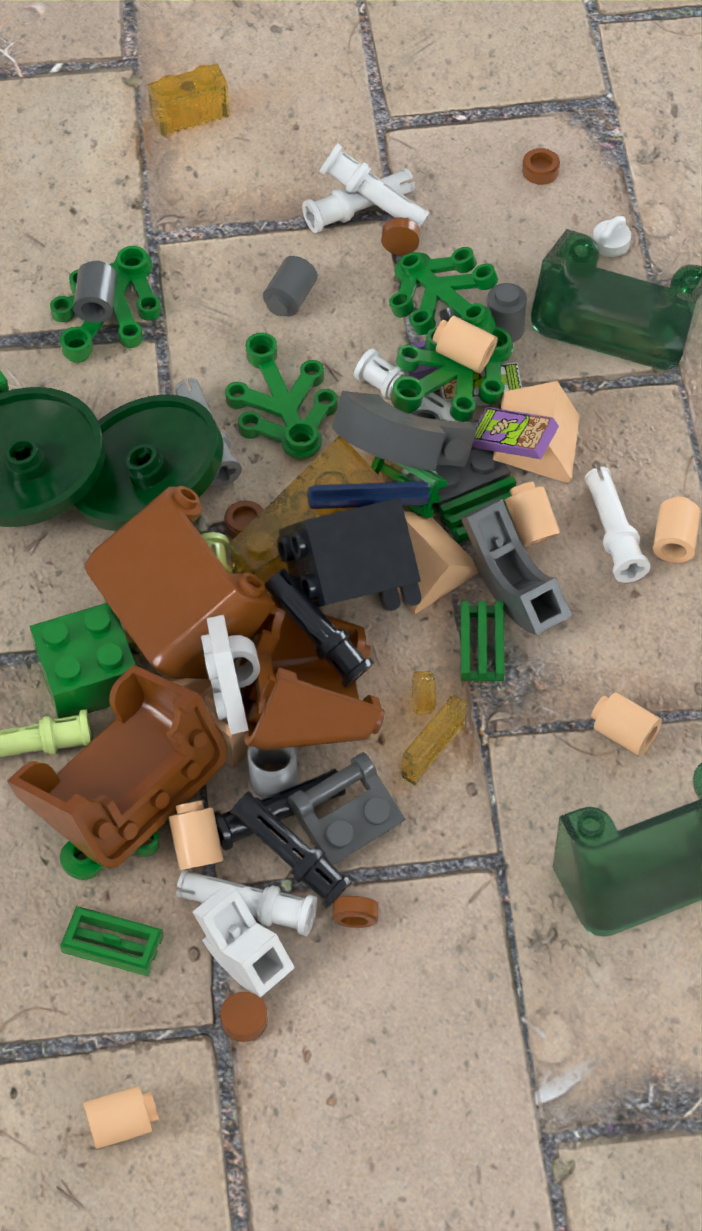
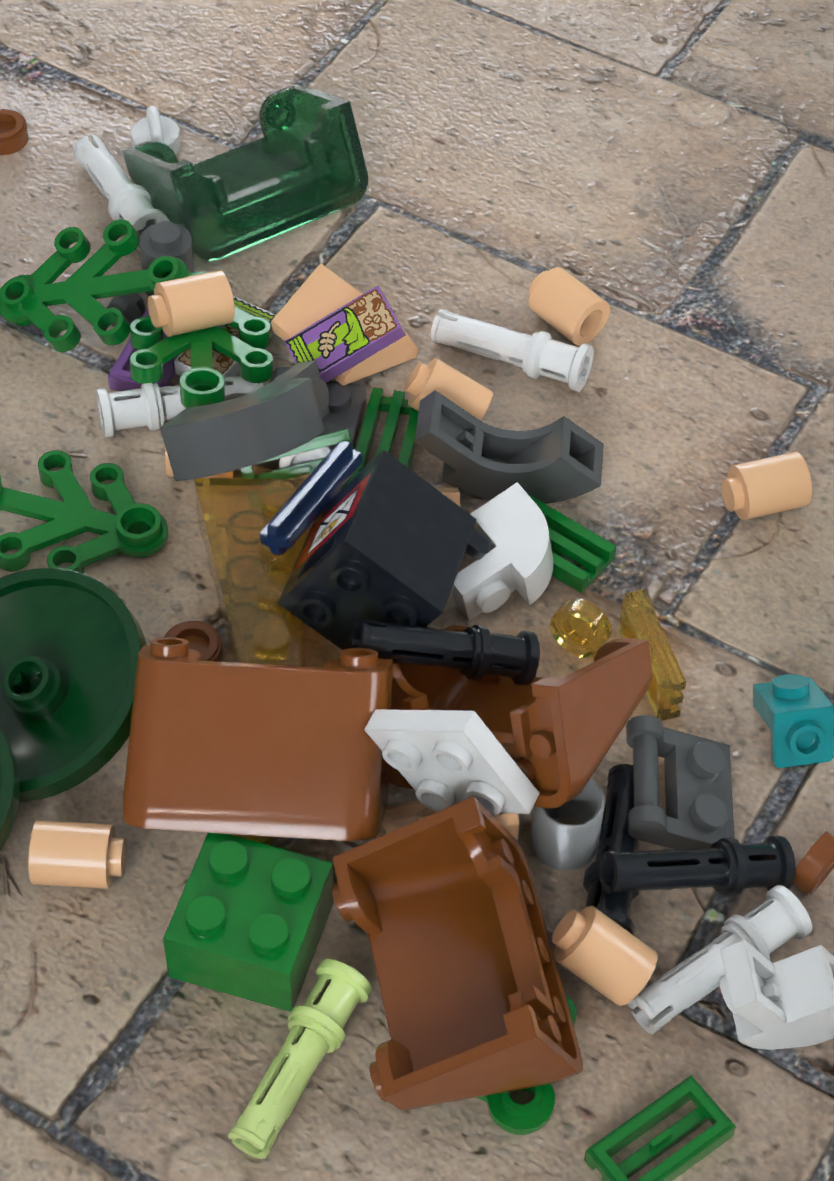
camera: 55 degrees left, 5 degrees down
none -> light nougat brick [28,820,127,889]
none -> white pin [73,135,170,251]
none -> white brick [452,482,553,621]
none -> teal bracket [753,674,834,768]

